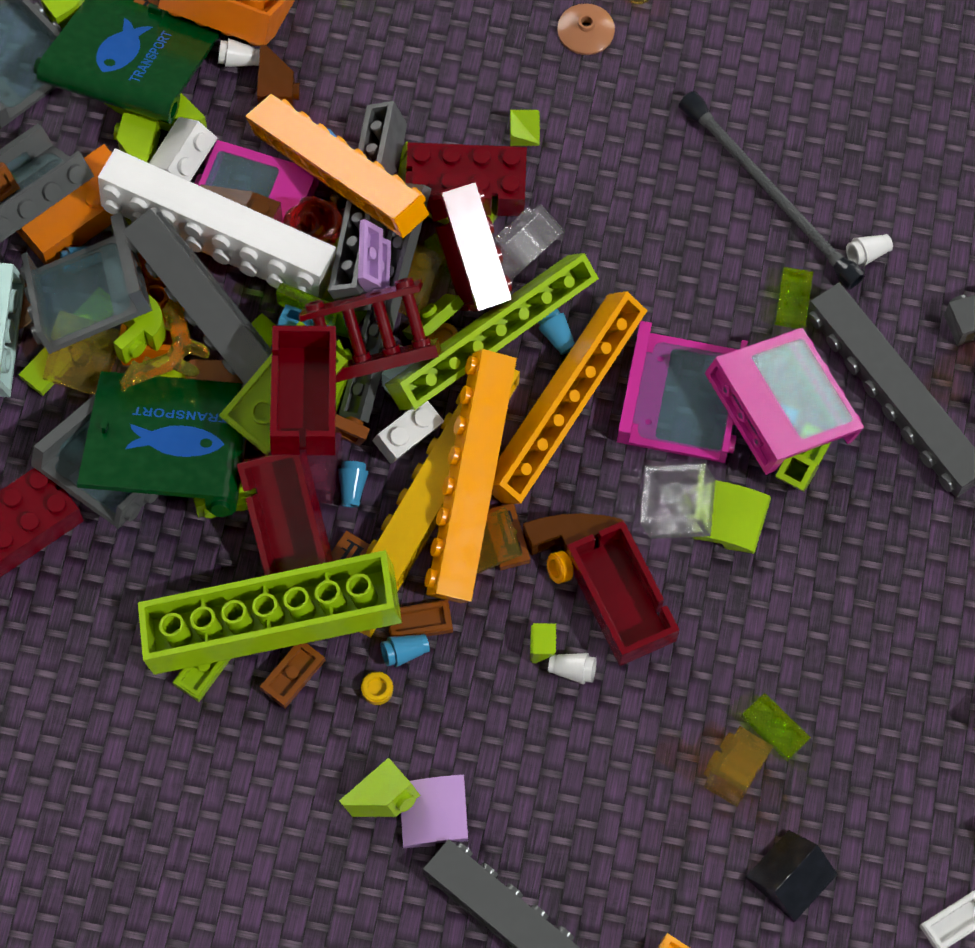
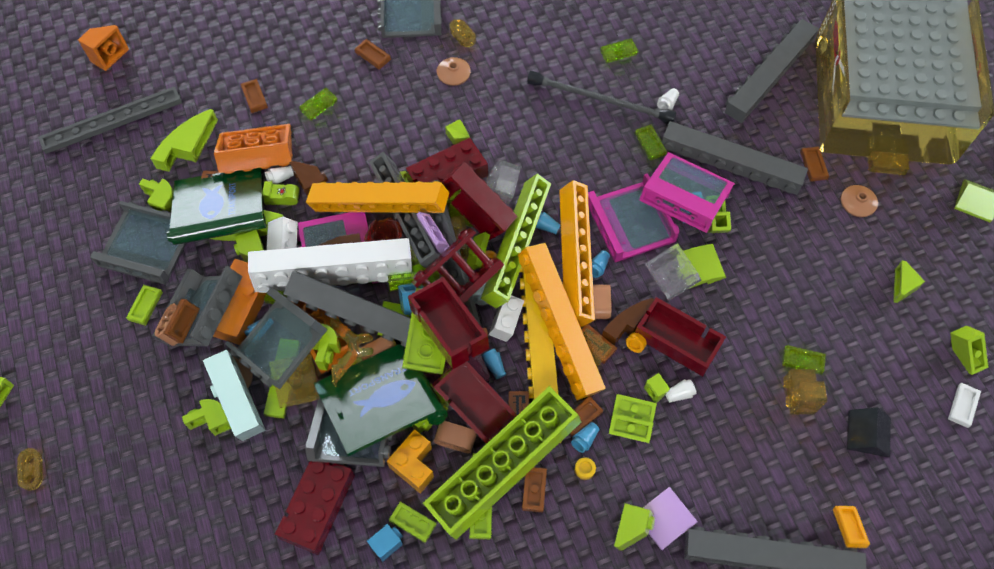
camera: 30 degrees left, 5 degrees down
none -> lime leg [262,181,300,205]
none -> dark azure brick [367,524,403,562]
none -> light orange brick [387,429,434,494]
none -> lime plate [389,502,437,543]
none -> nougat beam [434,421,477,453]
none -> dark azure cone [592,250,610,278]
none -> nougat beam [593,284,611,319]
none -> clear neon green plate [600,38,638,63]
none -> lime slope [609,394,657,443]

